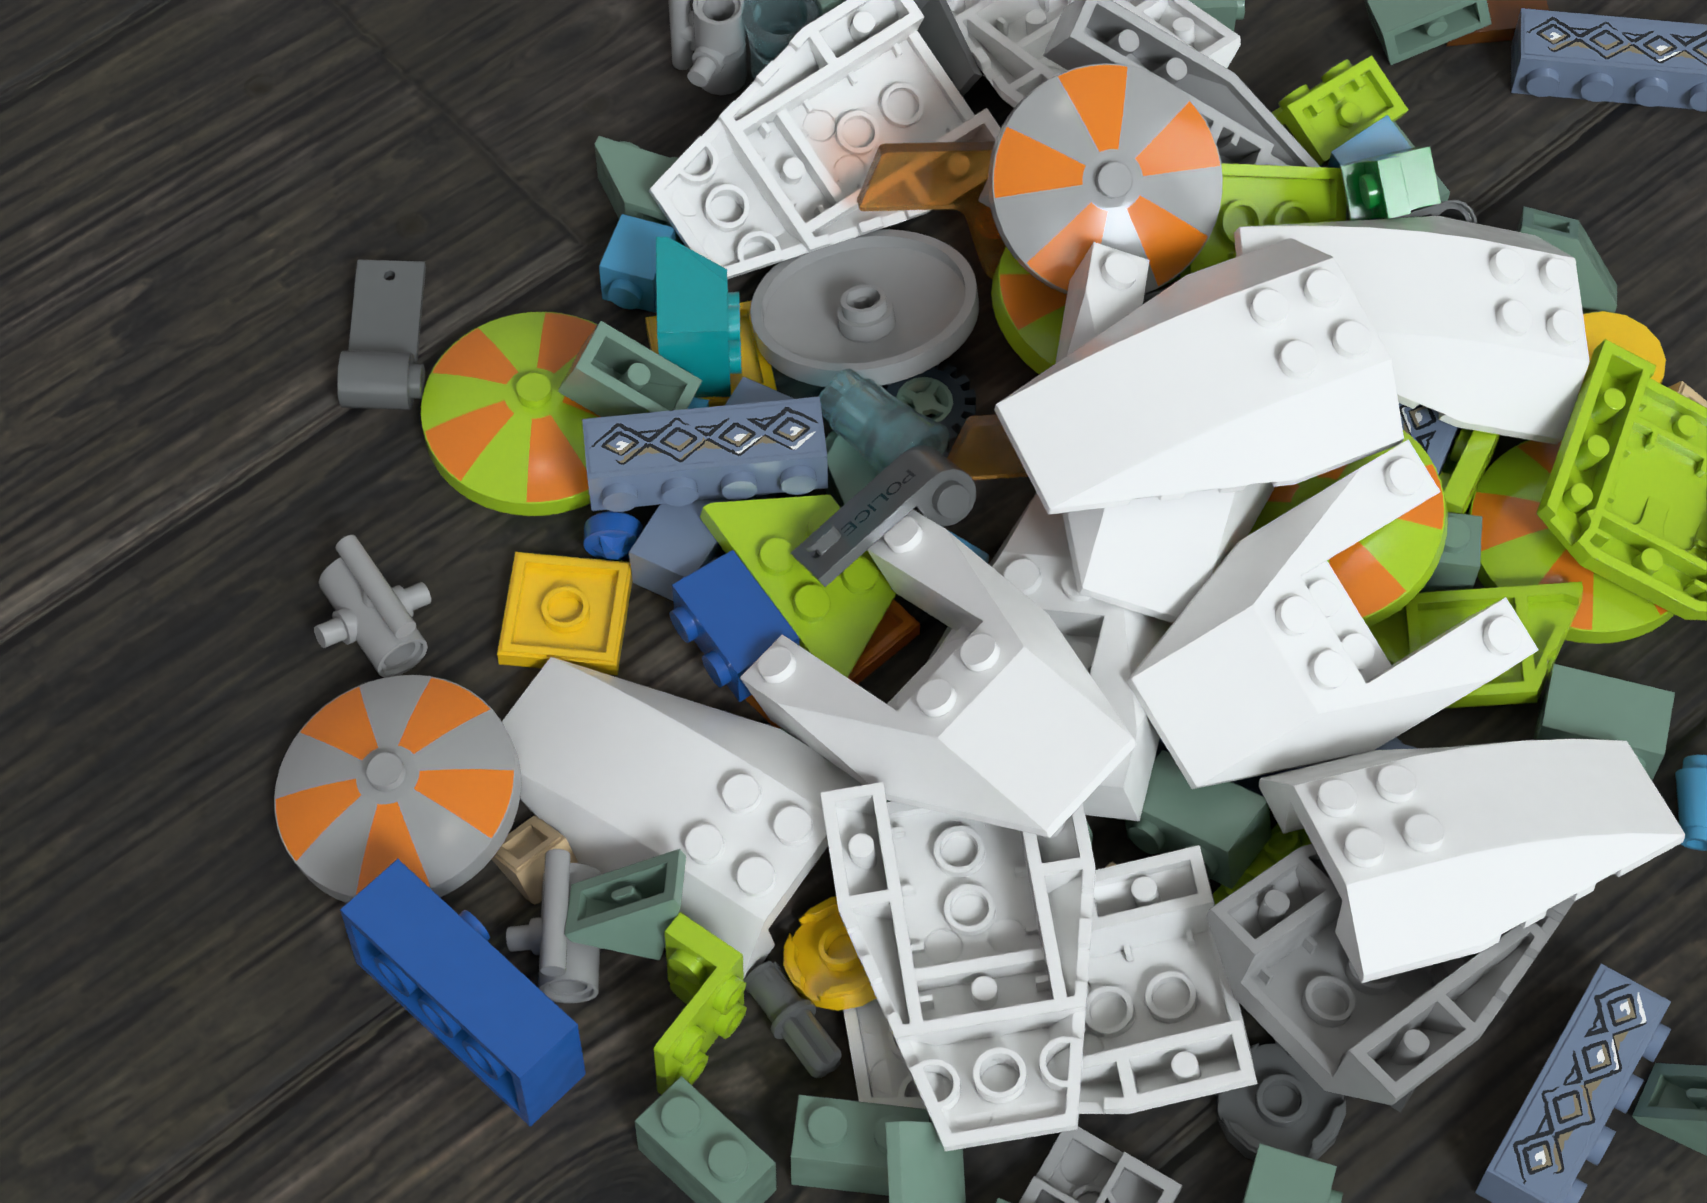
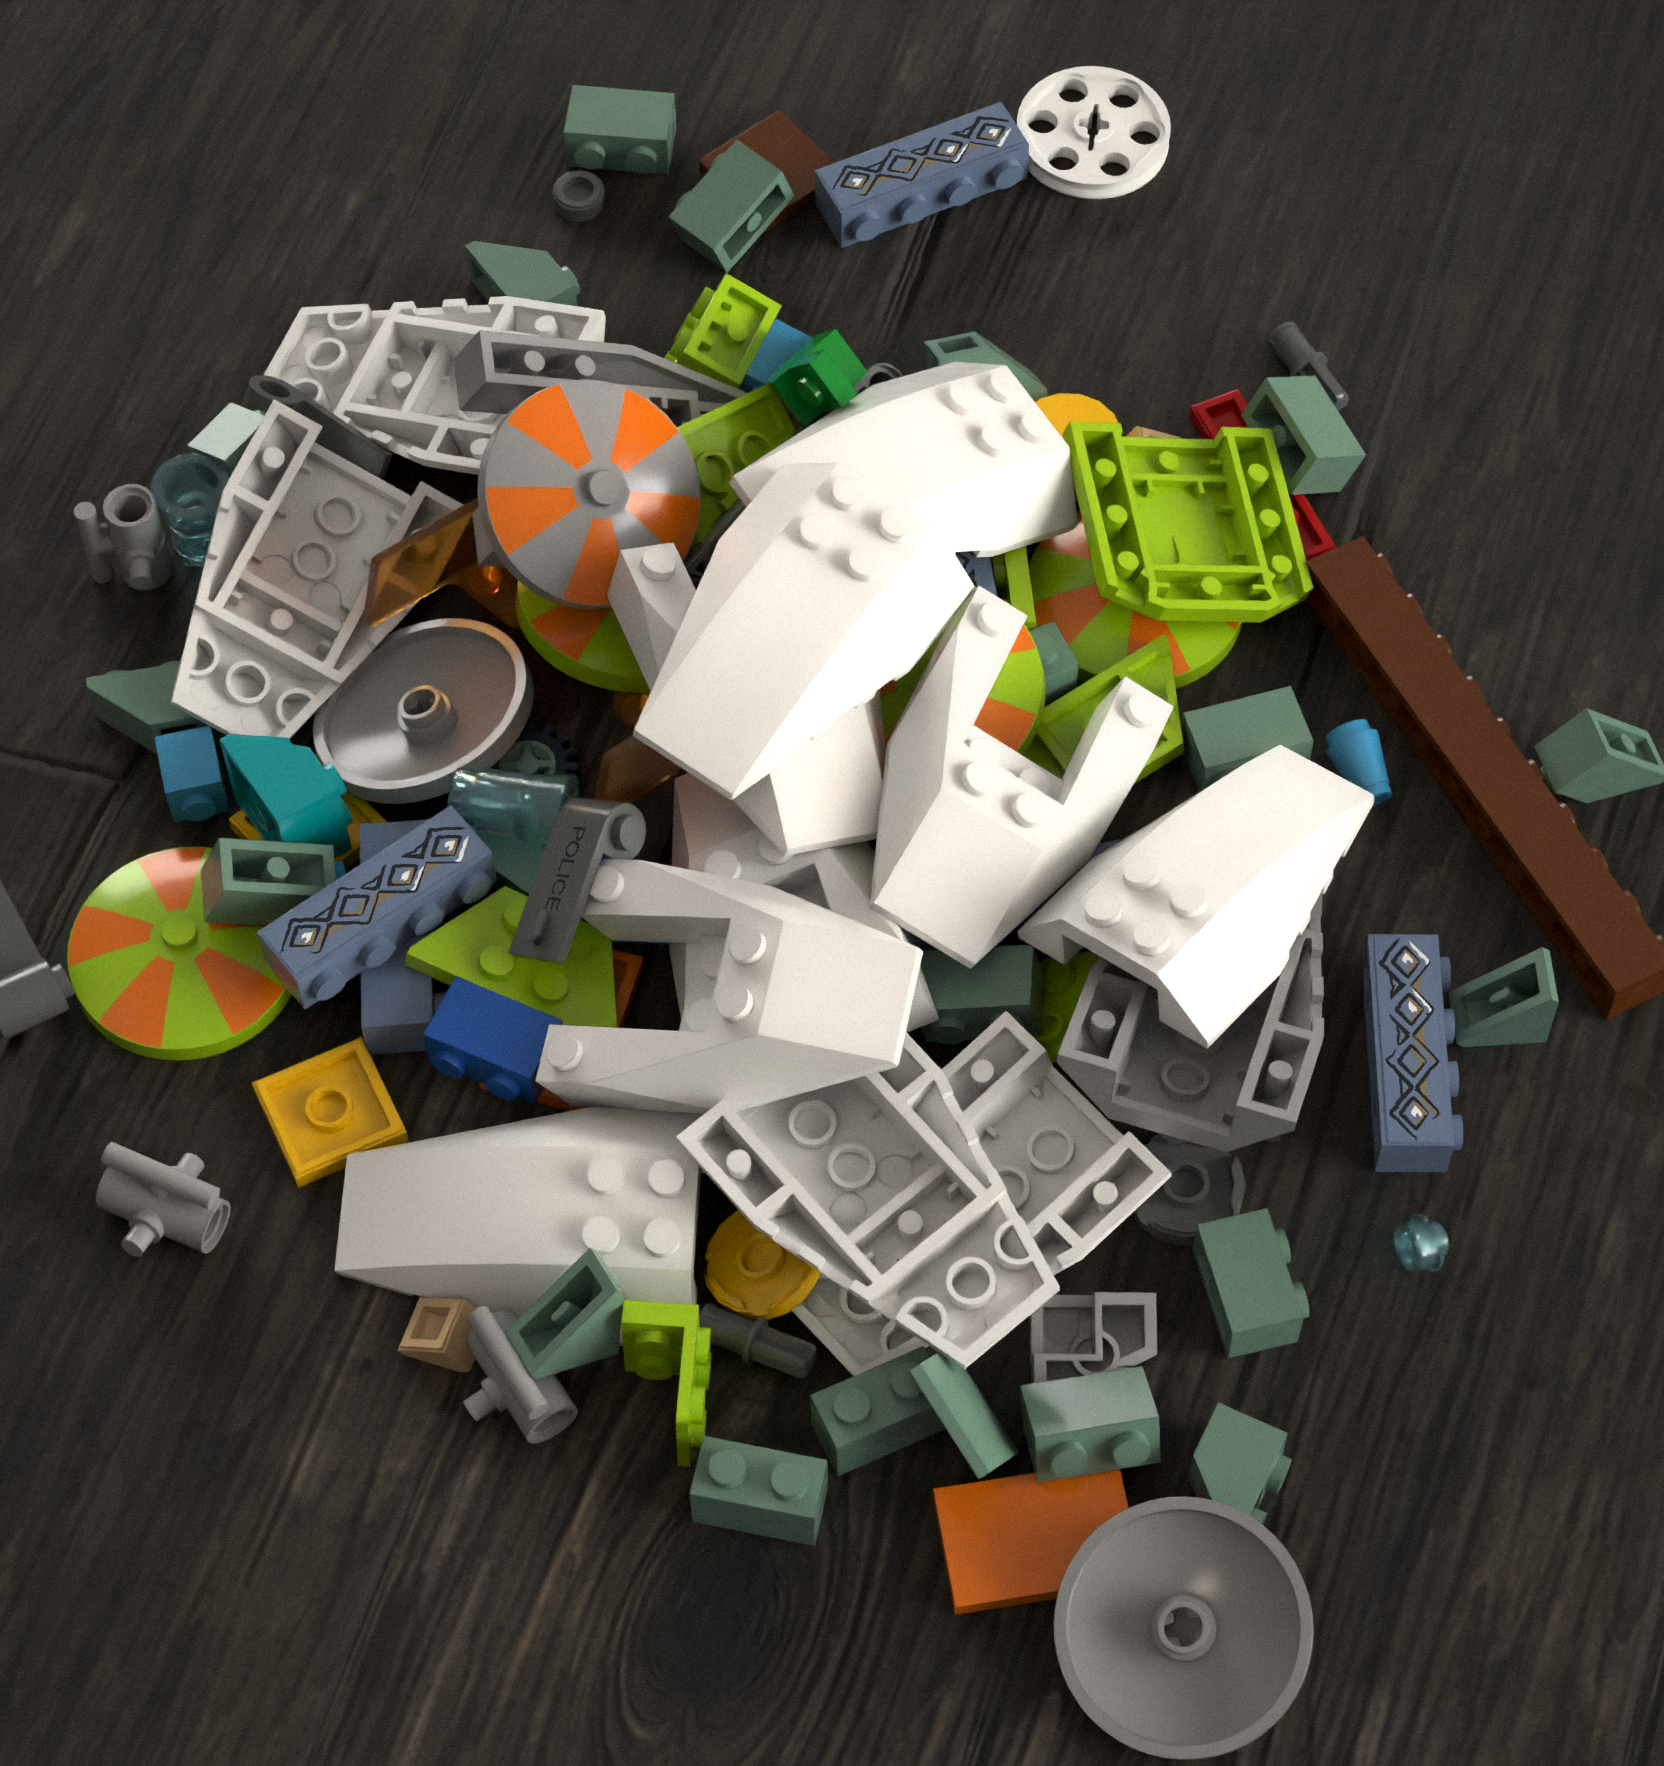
camera: 30 degrees left, 0 degrees up
dish [274,675,521,903] -> none
blue brick [340,859,586,1127] -> none
blue tile [583,511,643,560] -> none

